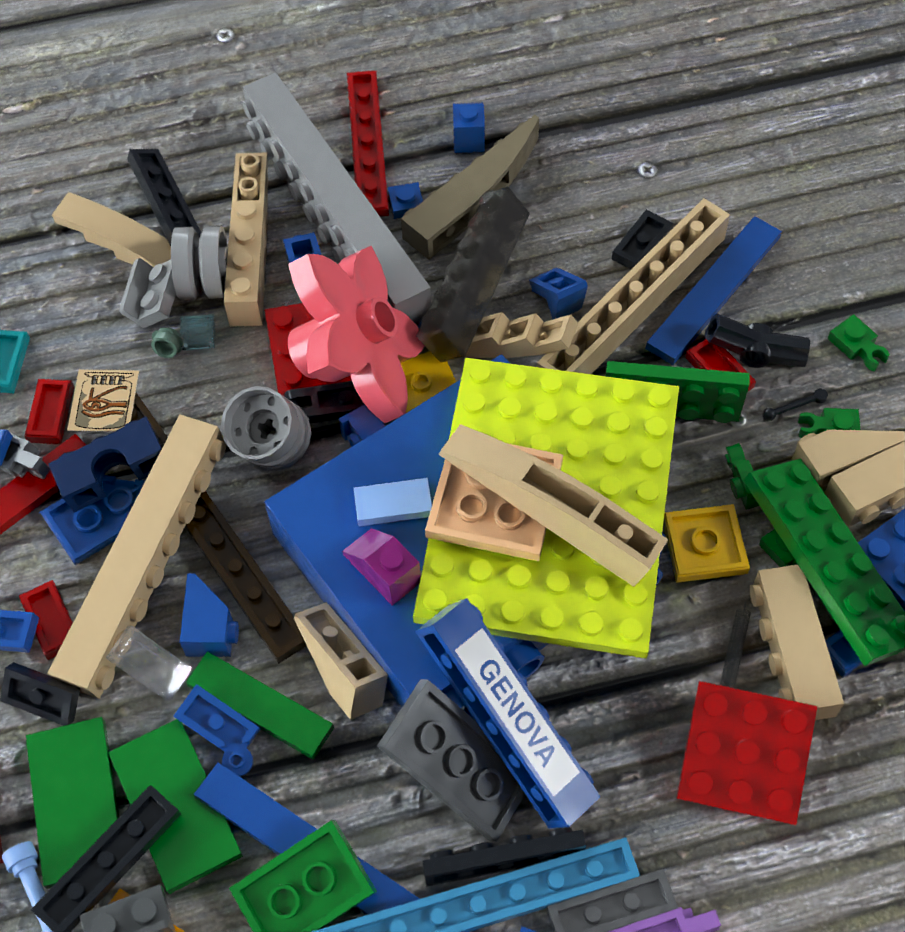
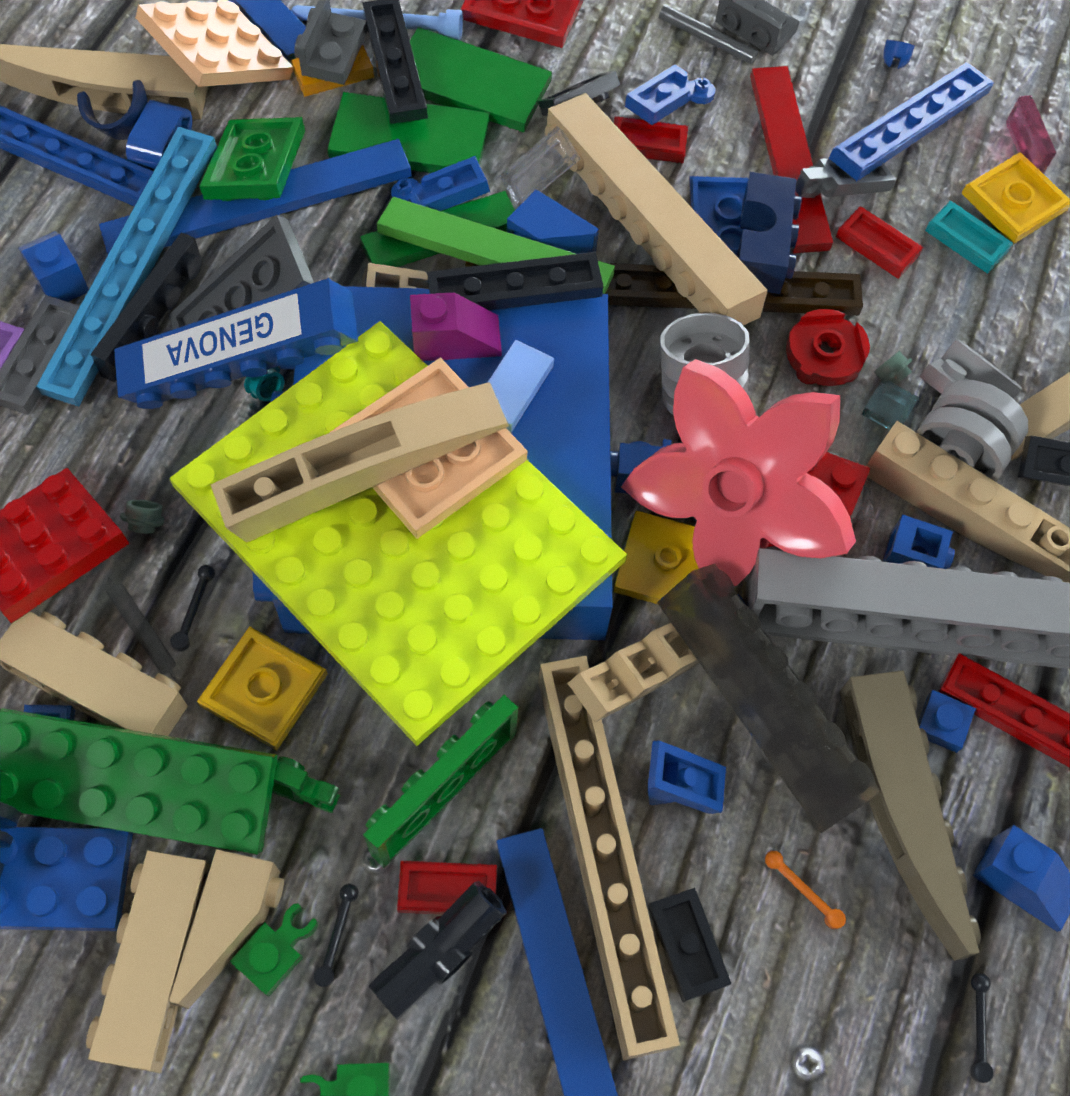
camera: 120 degrees right, 5 degrees up
sticker [67,369,139,432] -> none
none -> sand green plate [120,500,164,534]
none -> black hinge [170,565,215,652]
none -> bright green tile [377,197,615,294]
none -> black plate [427,252,604,311]
none -> orange hinge [765,850,846,930]
none -> red plate [786,309,870,386]
none -> black hinge [970,973,994,1083]

